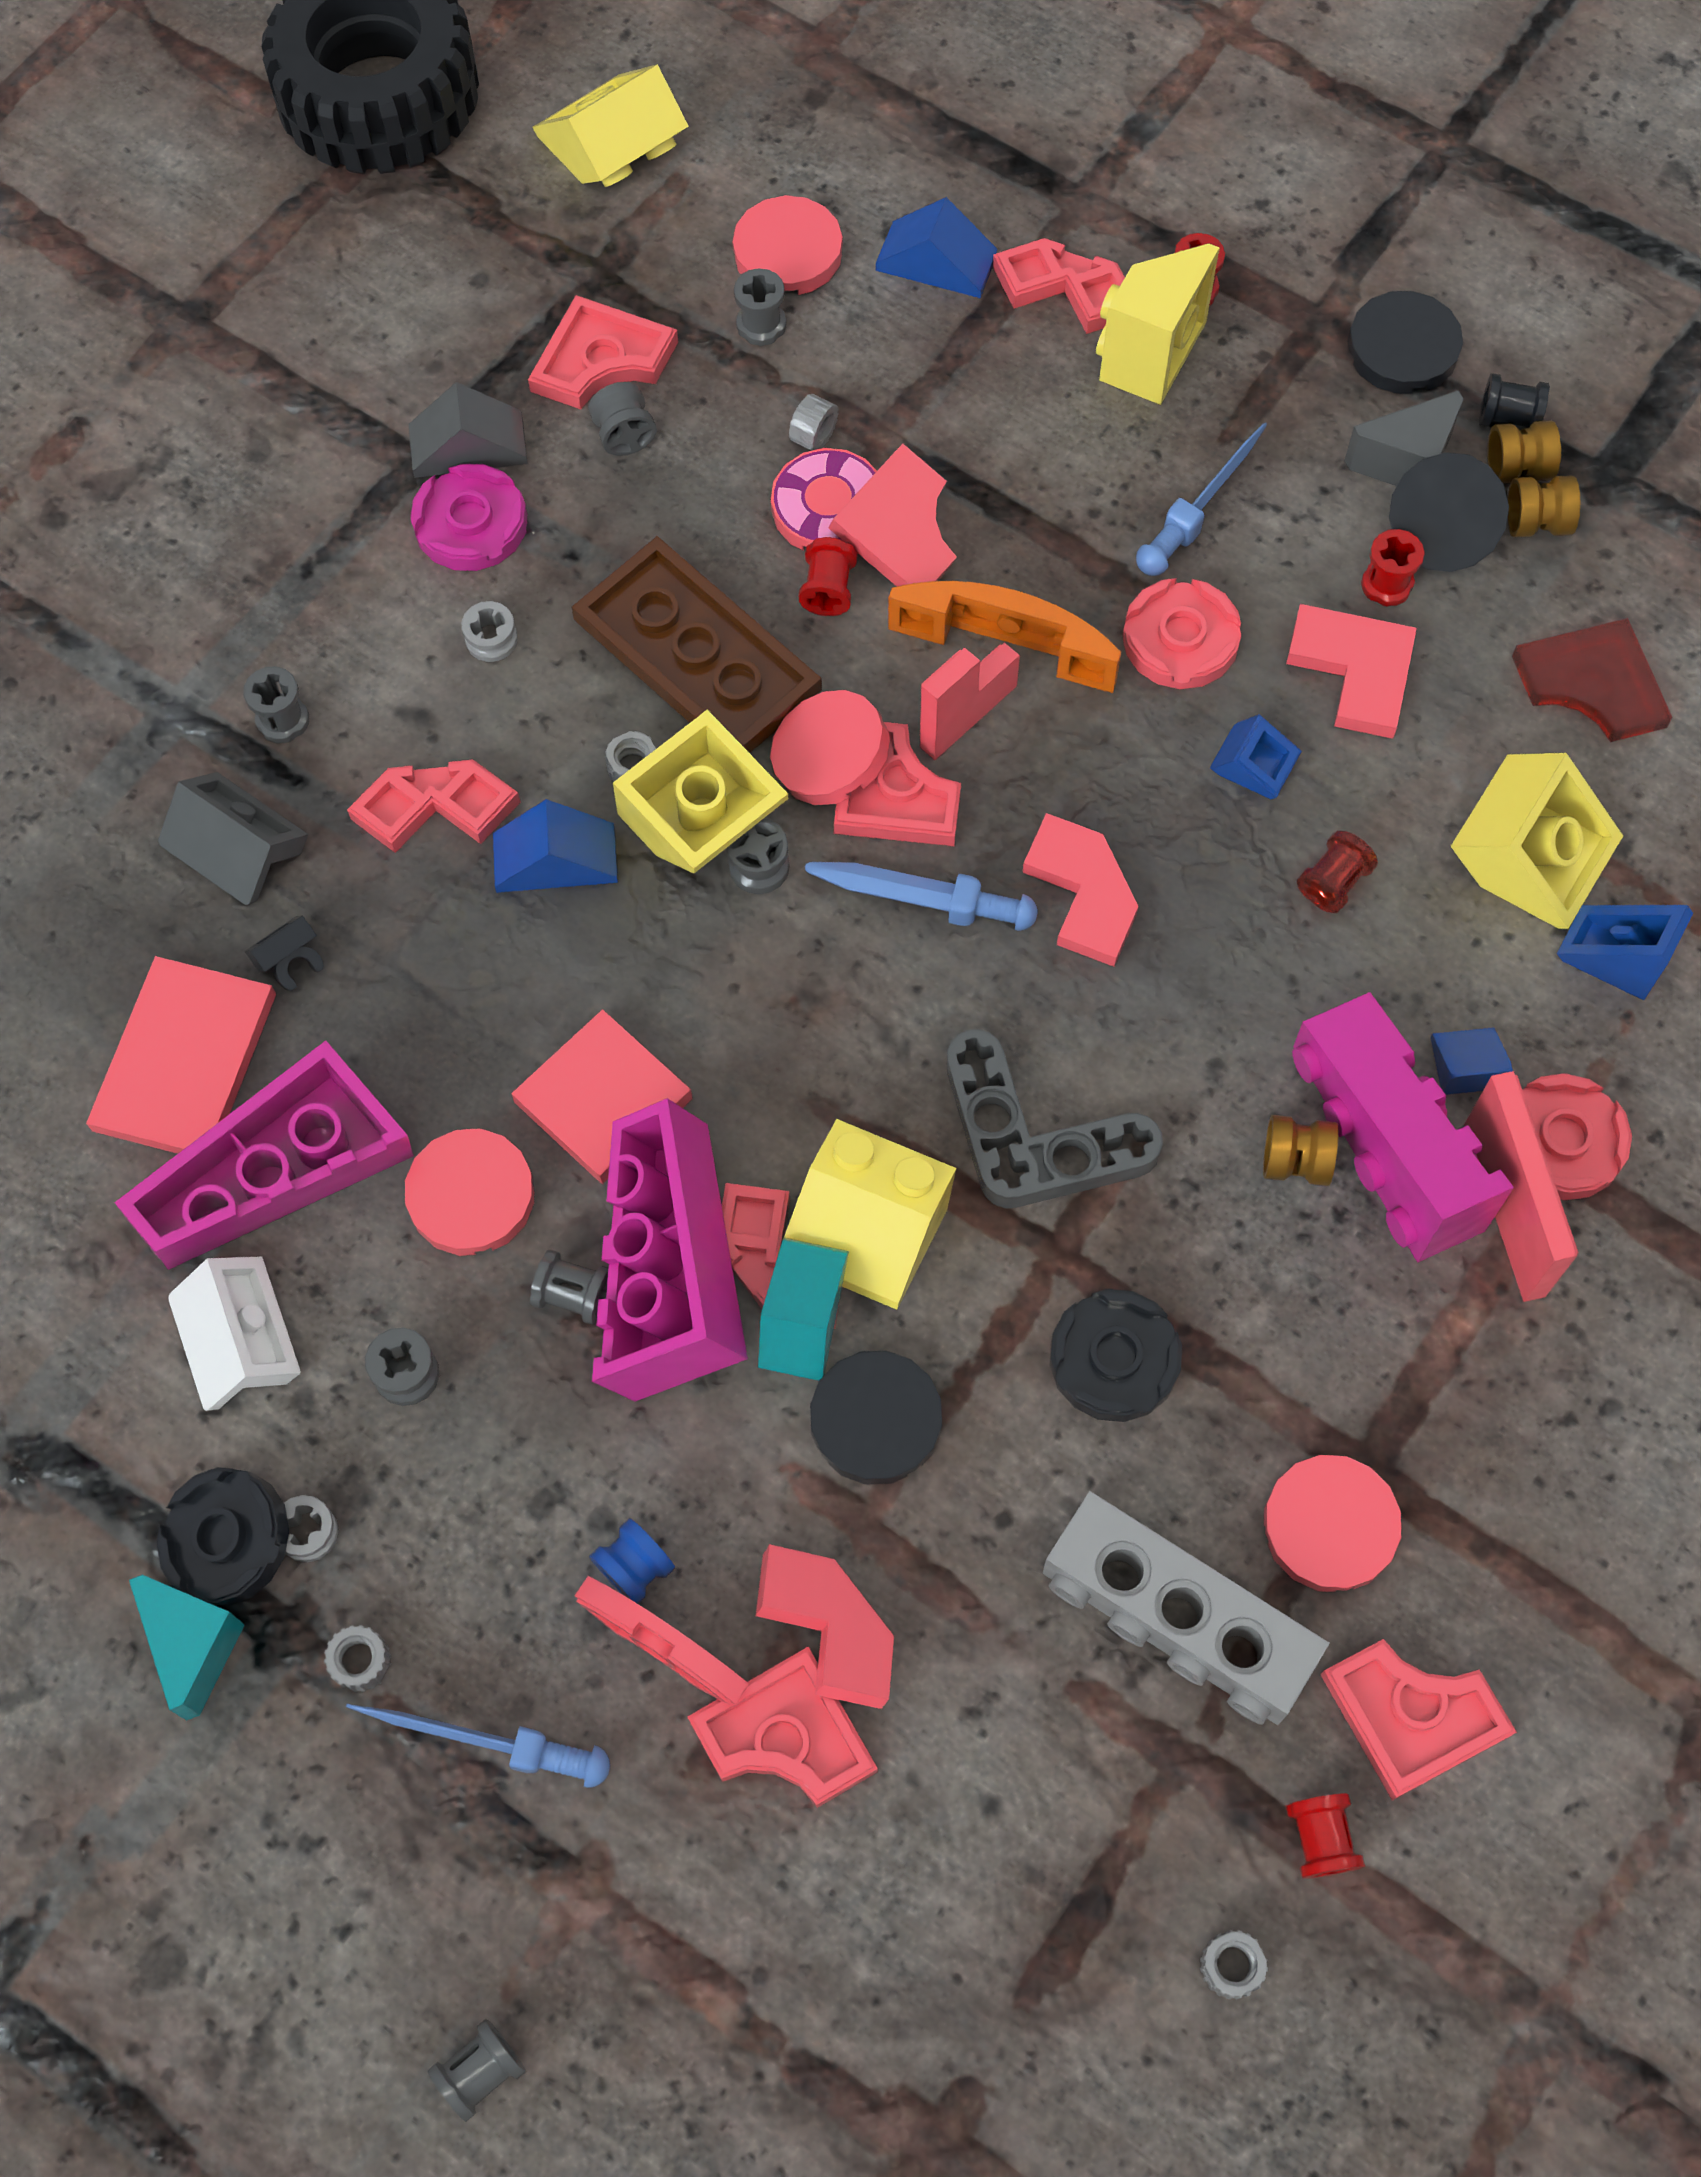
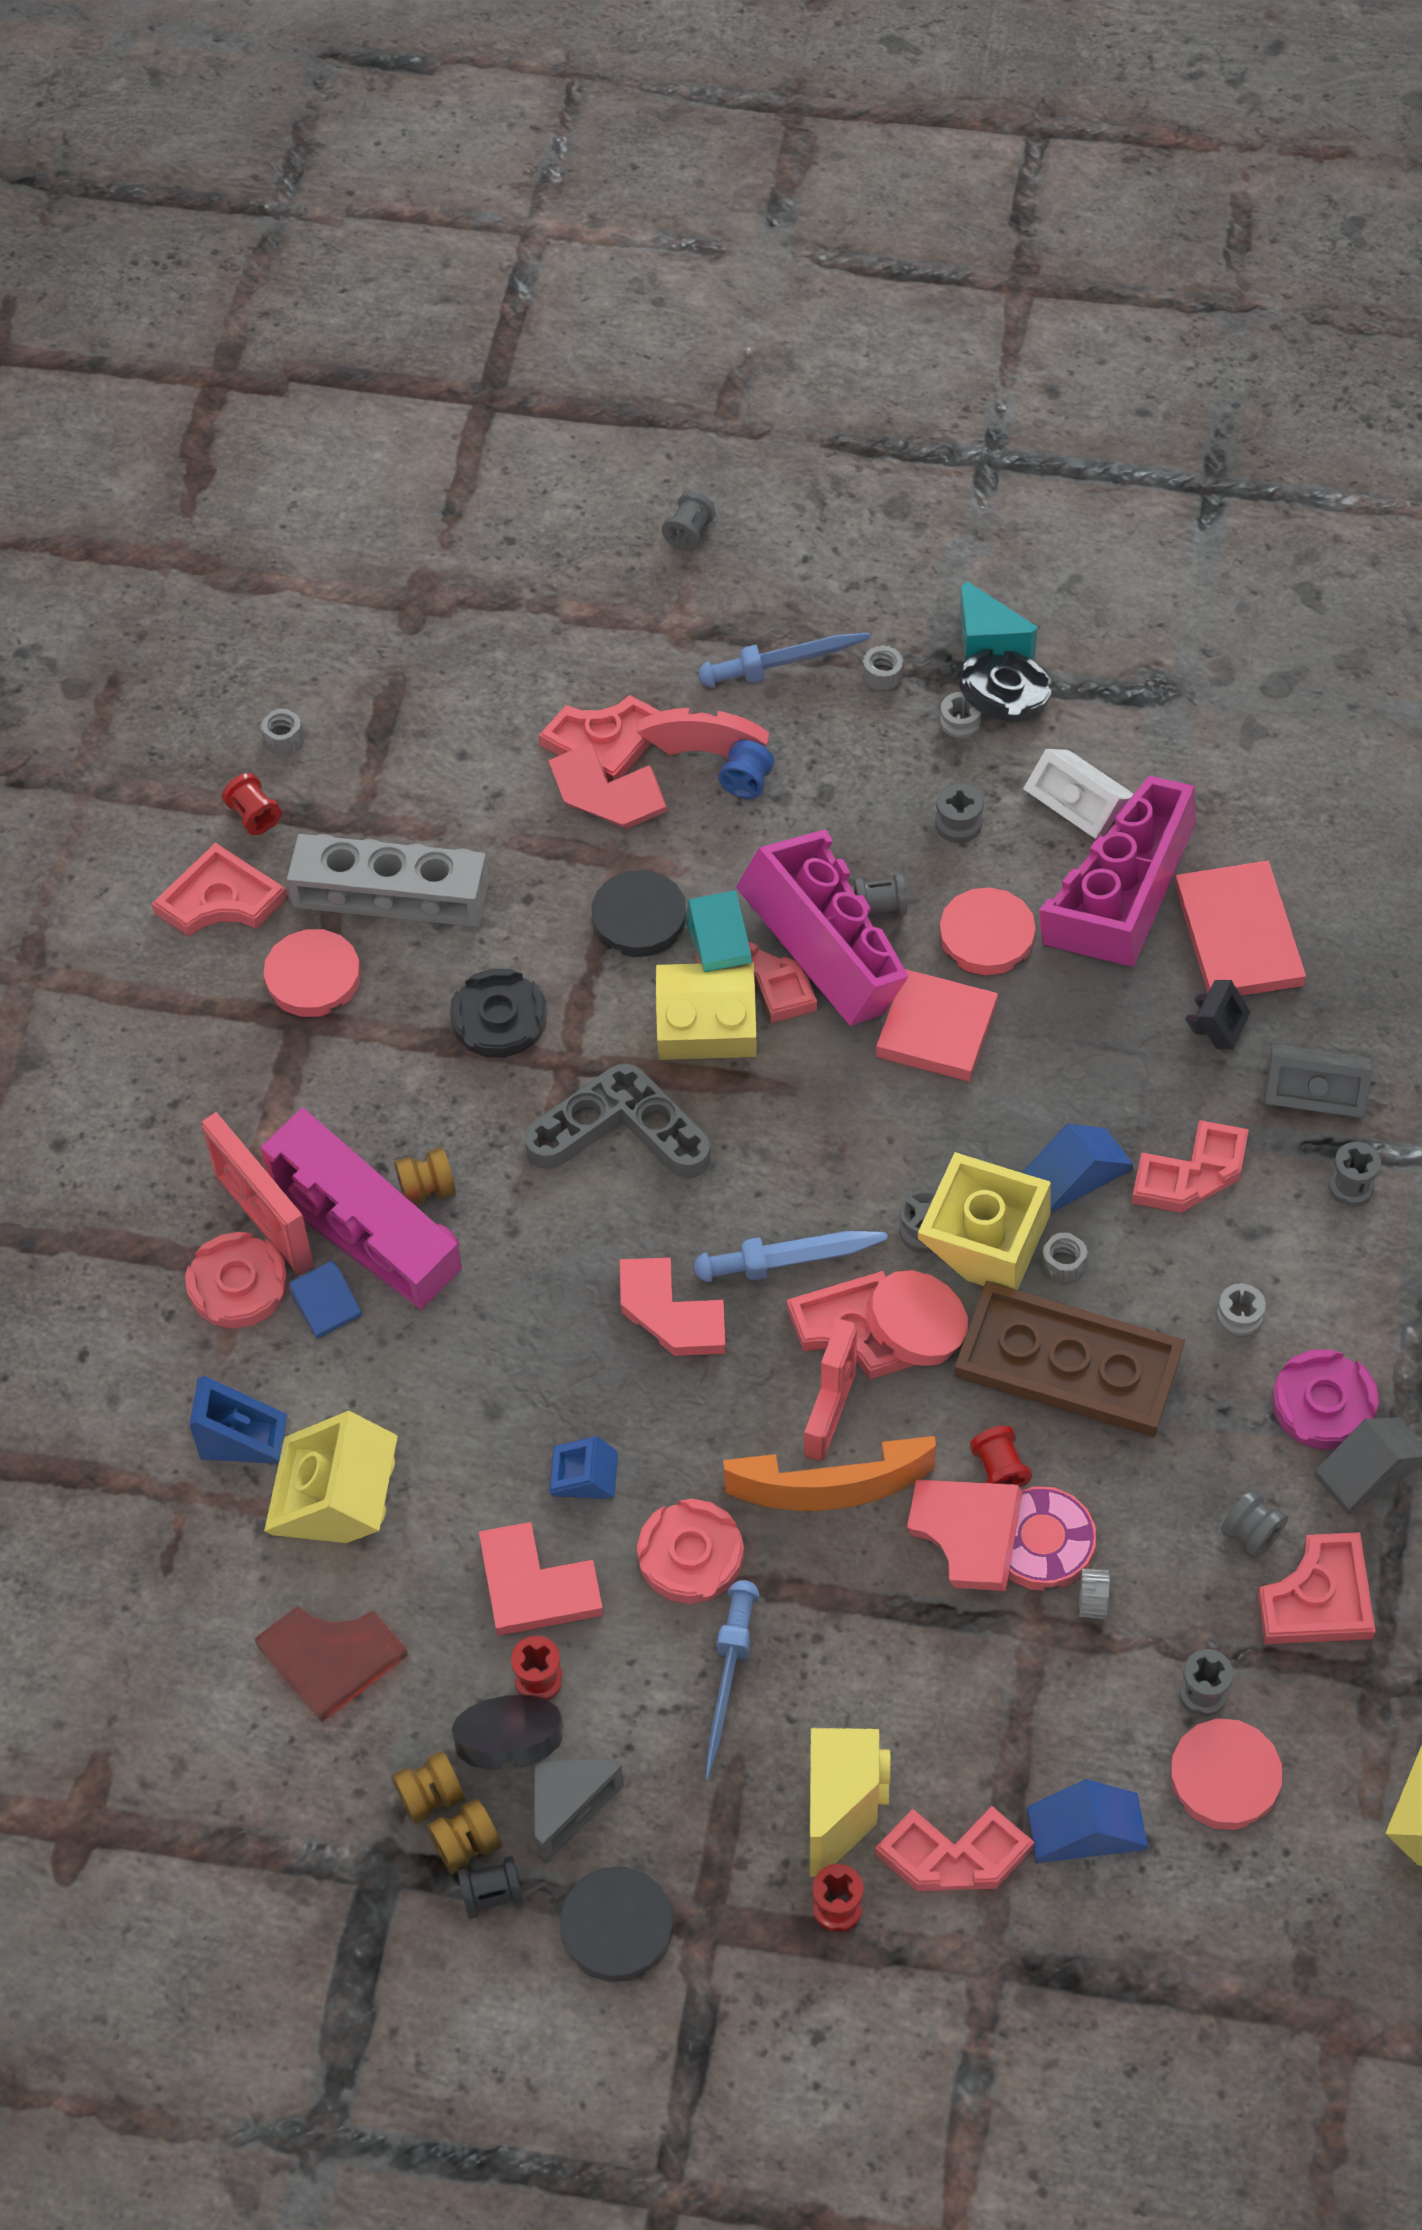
camera: 155 degrees right, 10 degrees down
clear red bush [1297,831,1378,913] -> none

